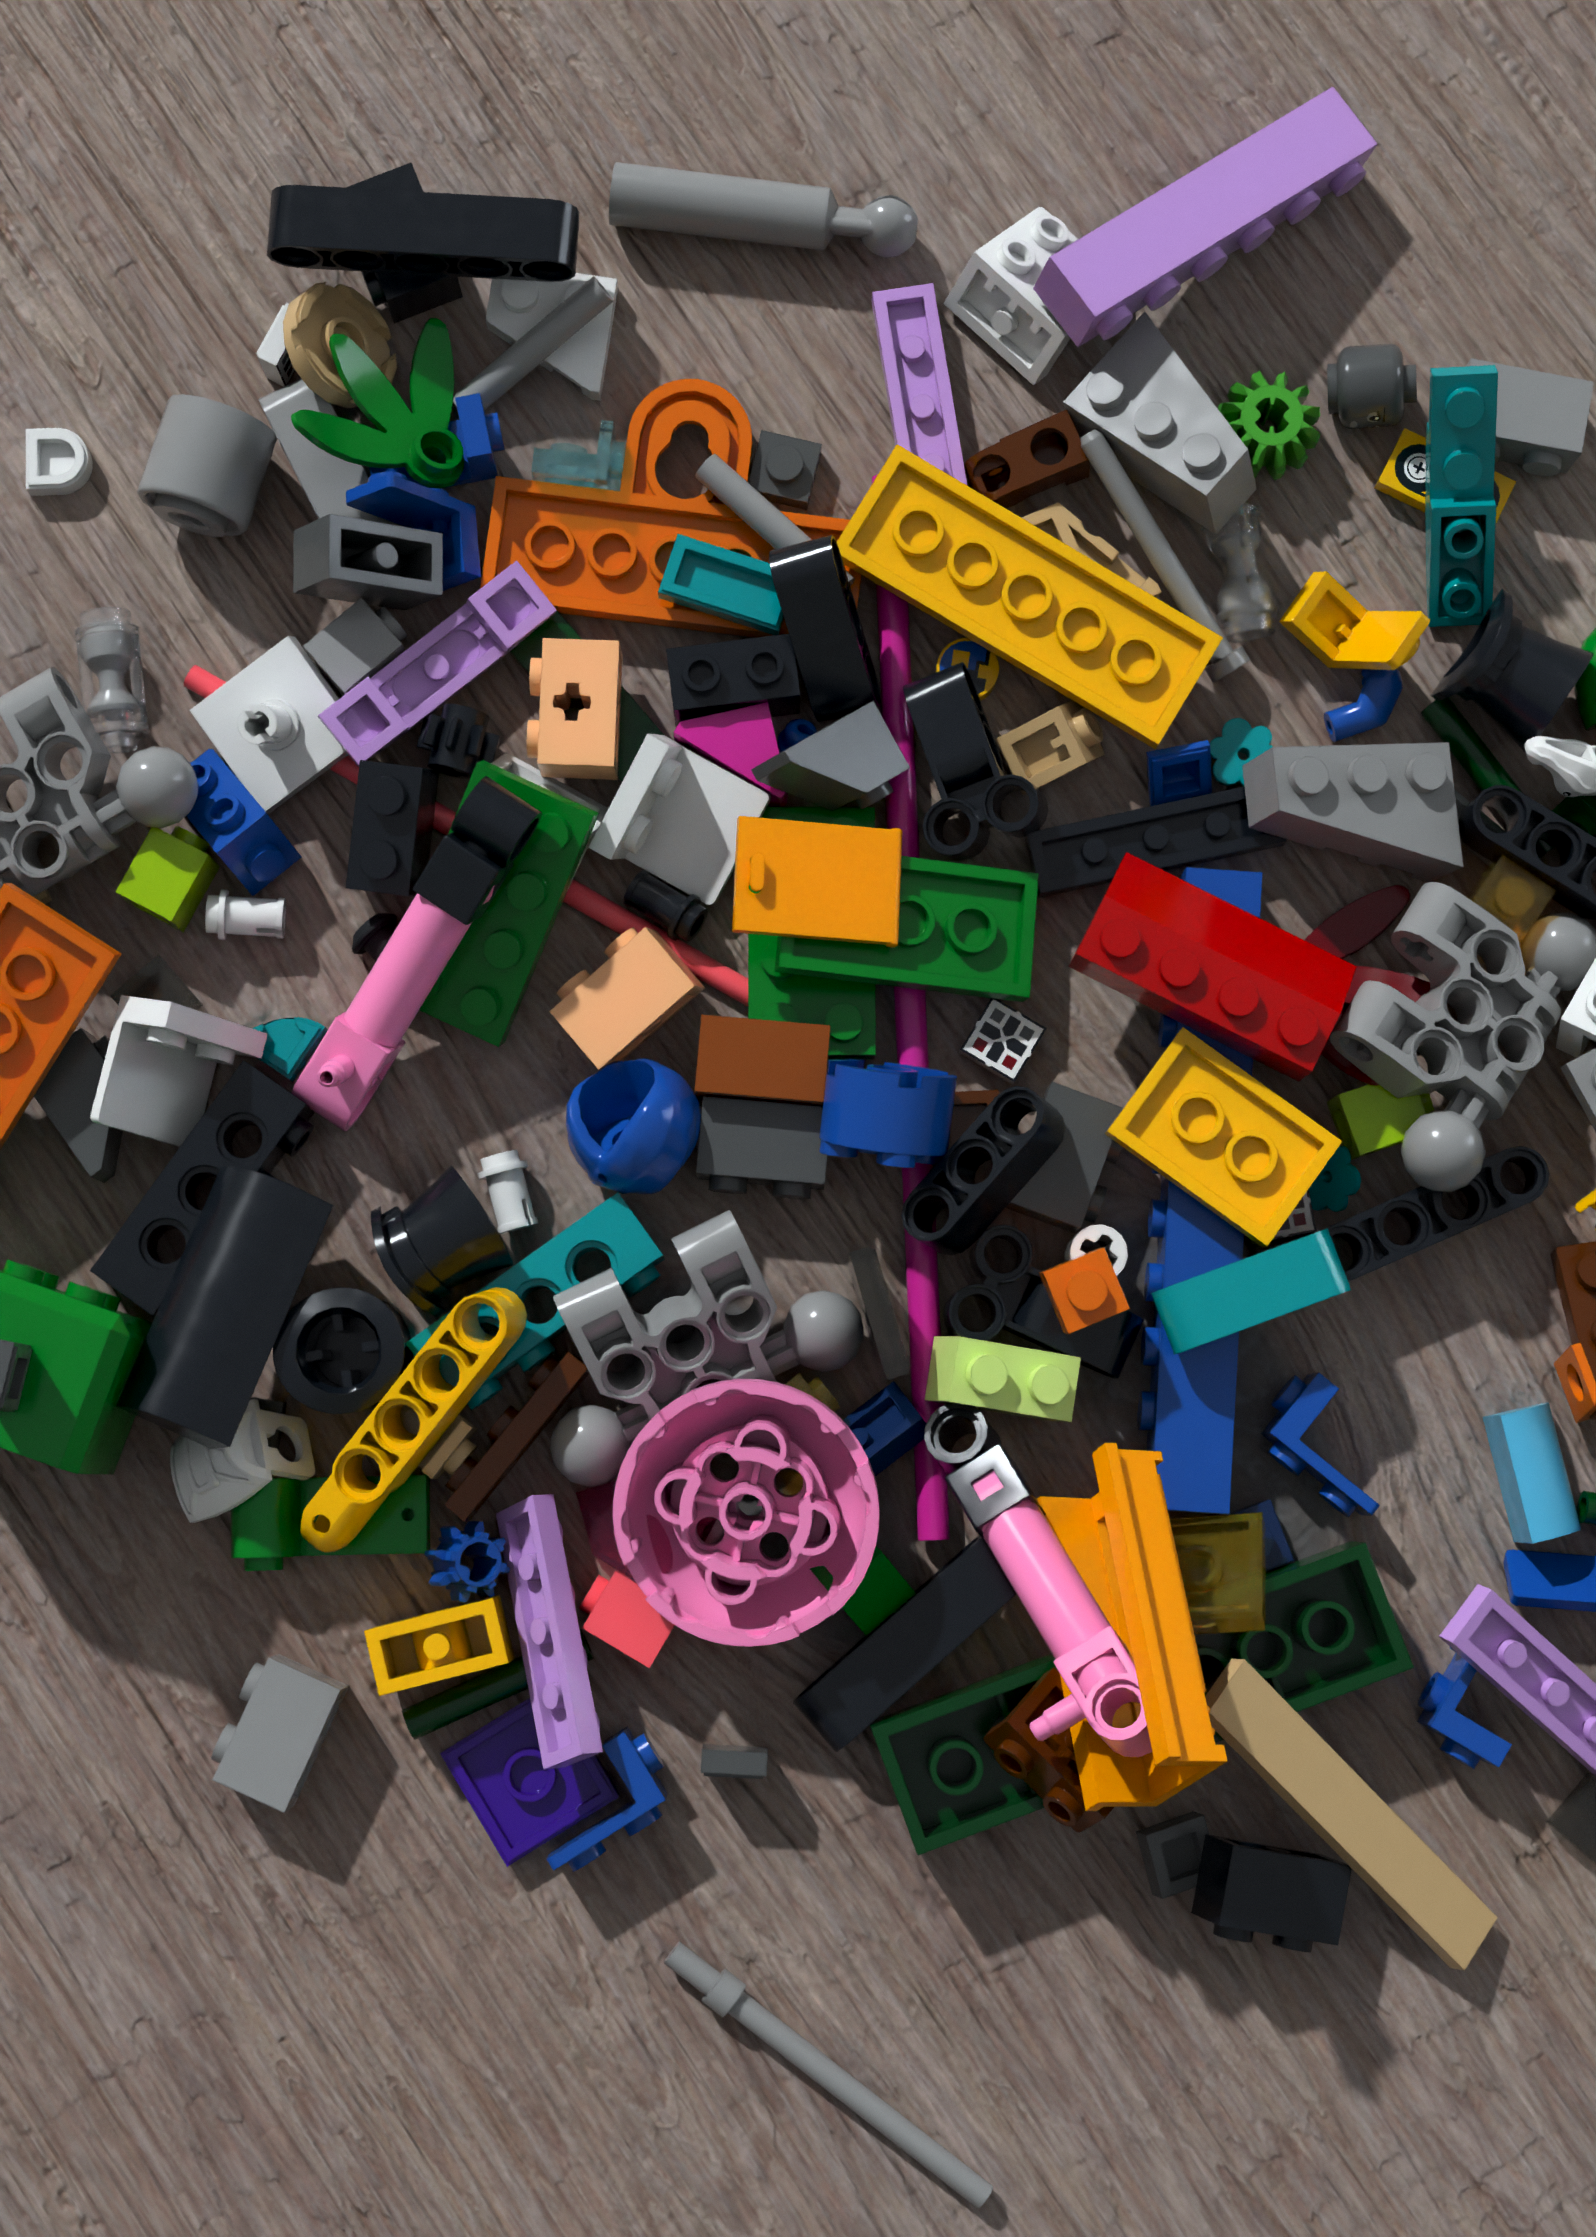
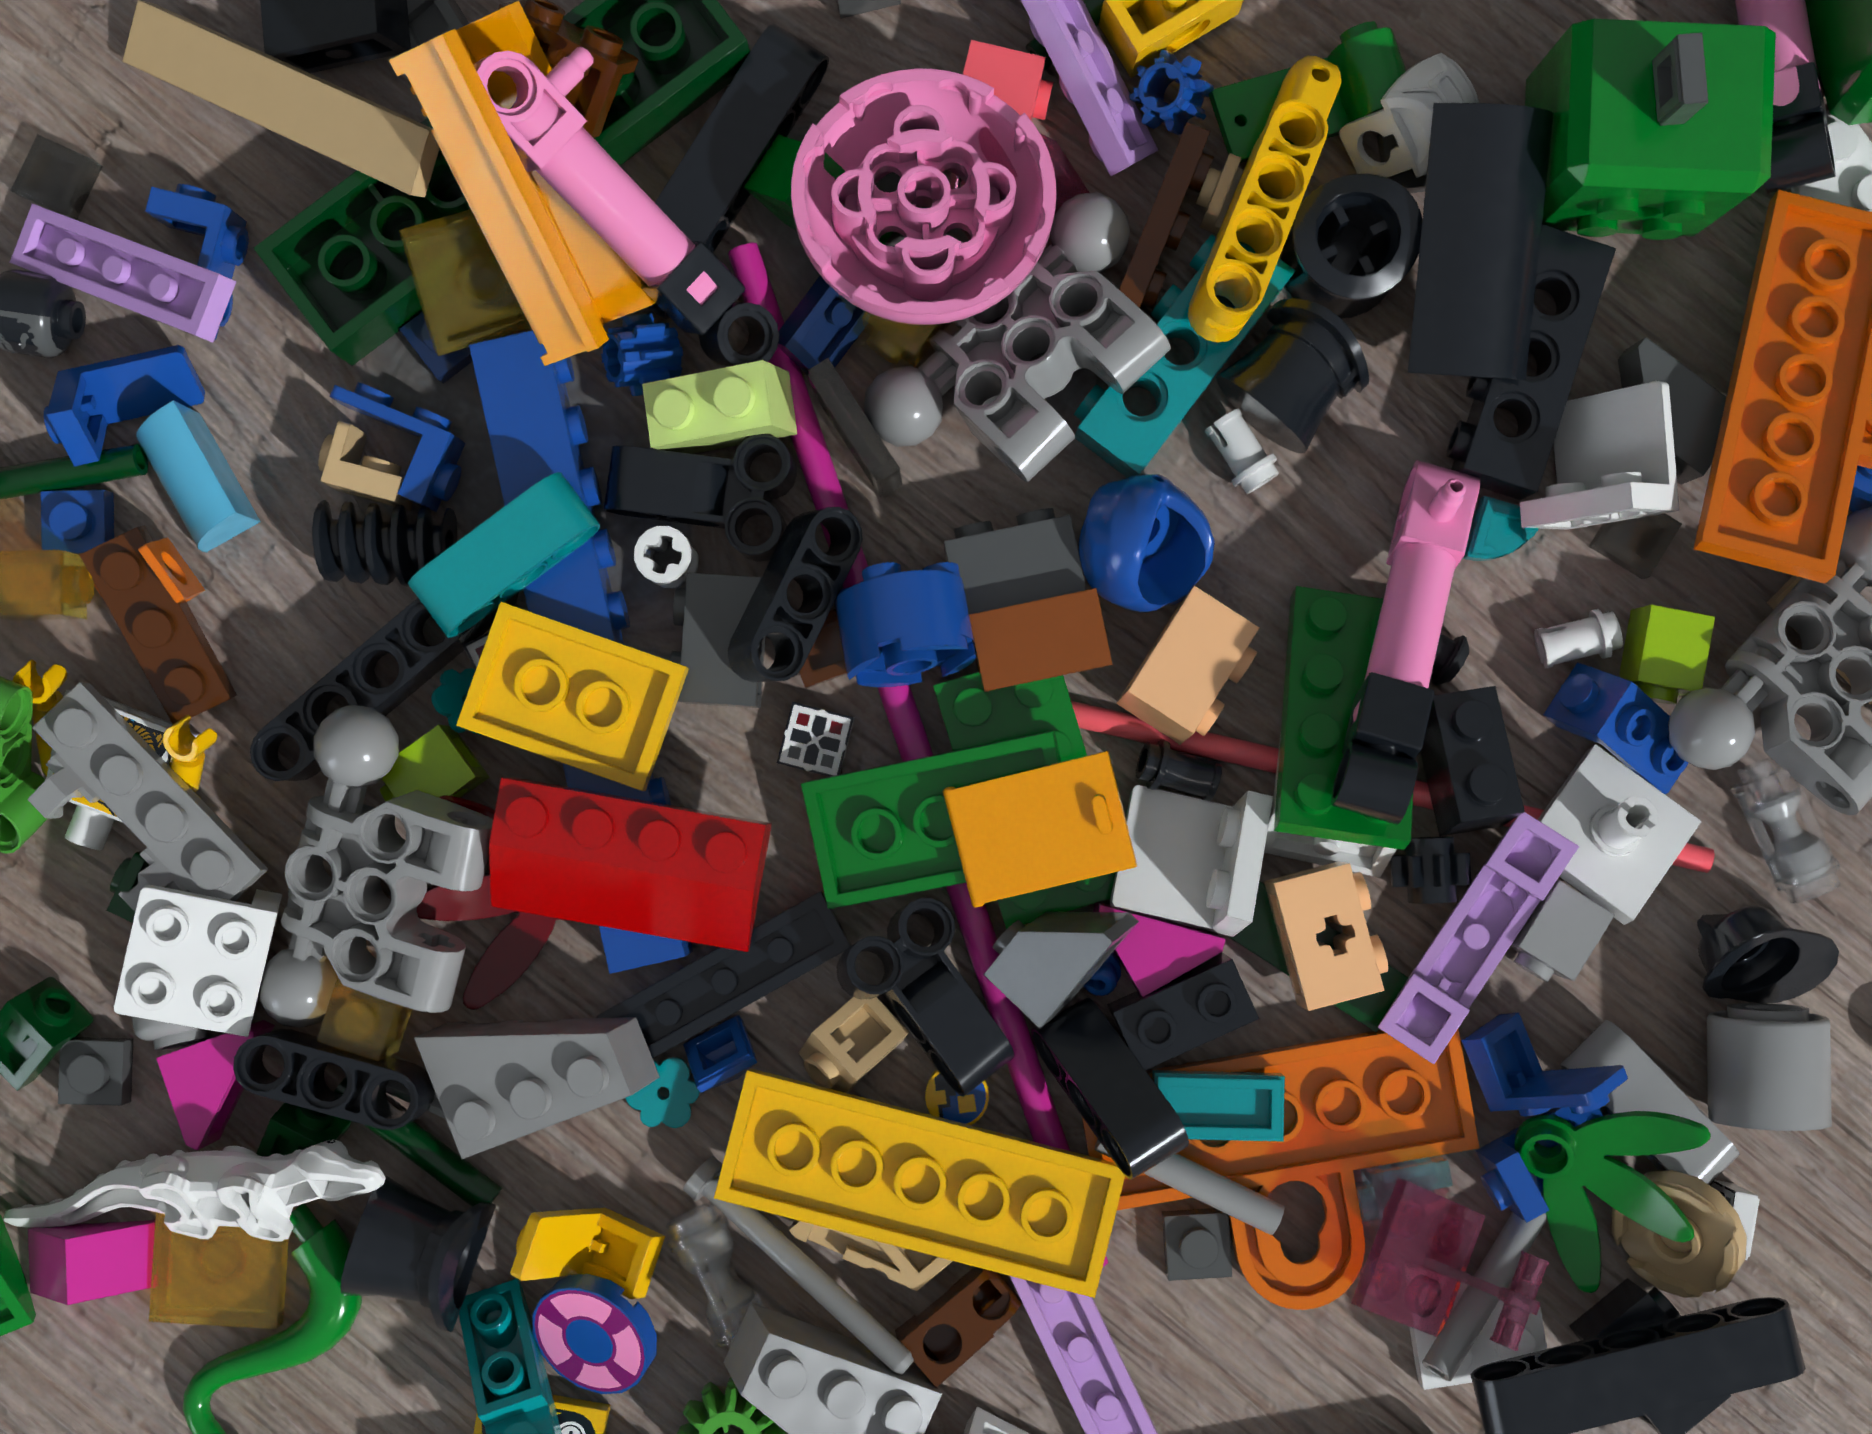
camera: 175 degrees right, 5 degrees up
dark grey brick [293,514,443,610] -> none
orange brick [1039,1247,1130,1334] -> none
blue arm [1324,669,1403,742] -> none
none -> black piece [312,500,457,587]
none -> tan bracket [318,421,413,511]
none -> tile [532,1274,657,1394]
none -> blue gear [601,313,683,396]
none -> clear pink plate [1351,1178,1549,1351]
none -> black piece [1697,905,1839,1003]

